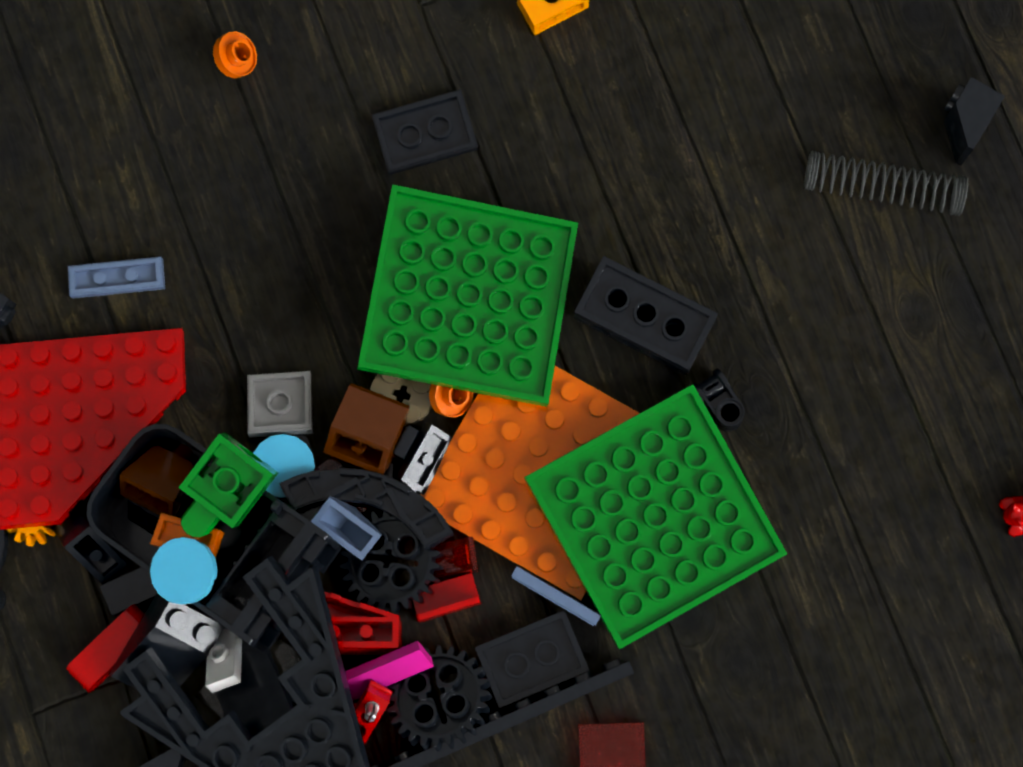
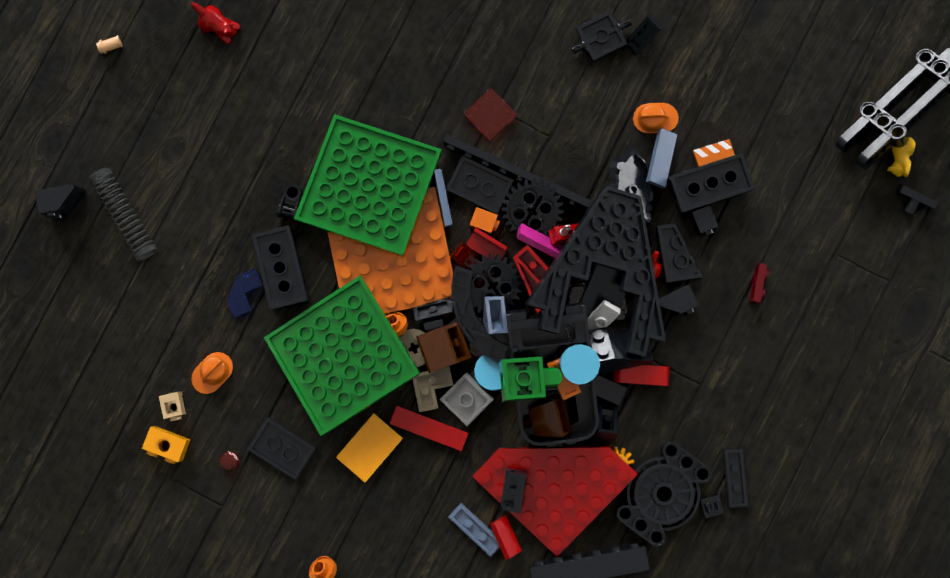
camera: 140 degrees left, 5 degrees up
none -> tan brick [159,392,186,422]
none -> orange piece [191,352,233,394]
none -> clear red tile [220,451,240,470]
none -> clear blue tile [227,268,263,318]
none -> light orange tile [336,413,403,482]
none -> red tile [390,406,468,451]
none -> dark tan plate [413,366,453,412]
none -> orange brick [470,207,500,235]
none -> red tile [490,515,522,560]
none -> black hinge [500,468,528,514]

